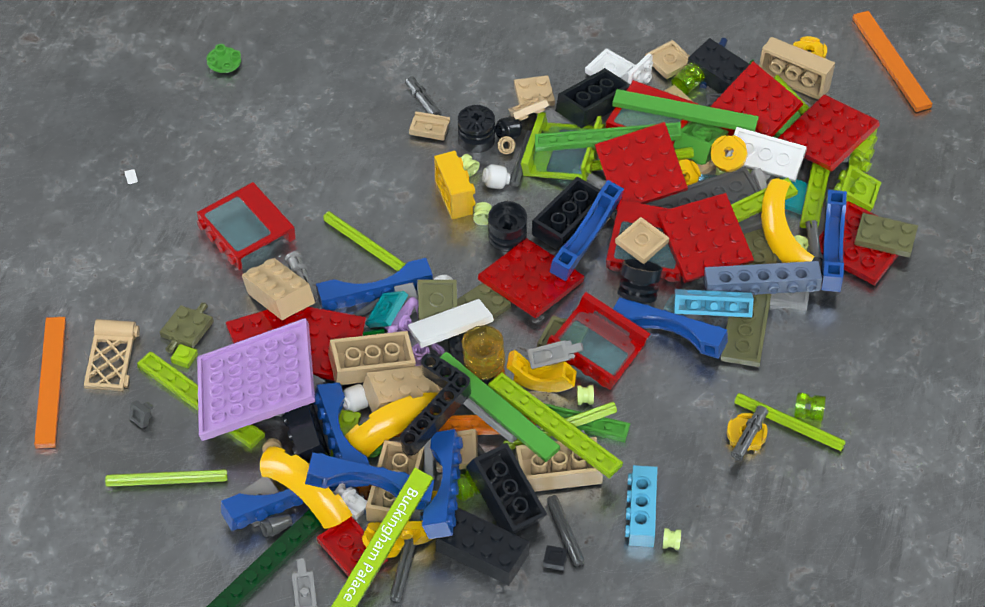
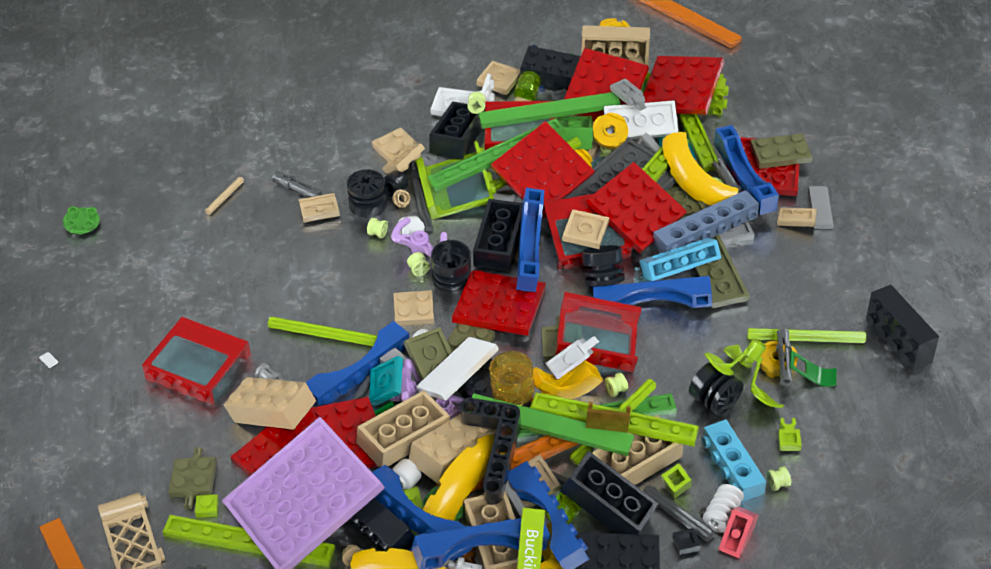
camera: 25 degrees left, 5 degrees down
yellow brick [434,151,475,220] -> none
light grey axle [463,397,517,442] -> none
clear neon green wheel [794,392,826,422] -> none
lime plate [833,165,881,212] -> none
none -> tan bar [205,177,244,215]
none -> lavender piece [391,217,447,257]
none -> tan plate [394,290,434,326]
none -> yellowish green wheel [468,92,485,114]
none -> pearl gold hinge [586,401,631,433]
none -> light grey hinge [610,79,646,111]
none -> lime brick [661,463,692,499]
none -> black wheel [689,362,744,416]
none -> white piece [703,484,744,533]
none -> lime plant [704,338,784,408]
none -> coral slope [718,507,759,558]
none -> tan plate [777,208,817,227]
none -> lime plate [778,418,802,451]
none -> green piece [790,351,837,387]
none -> light grey tile [808,186,834,229]
none -> black brick [866,284,939,371]

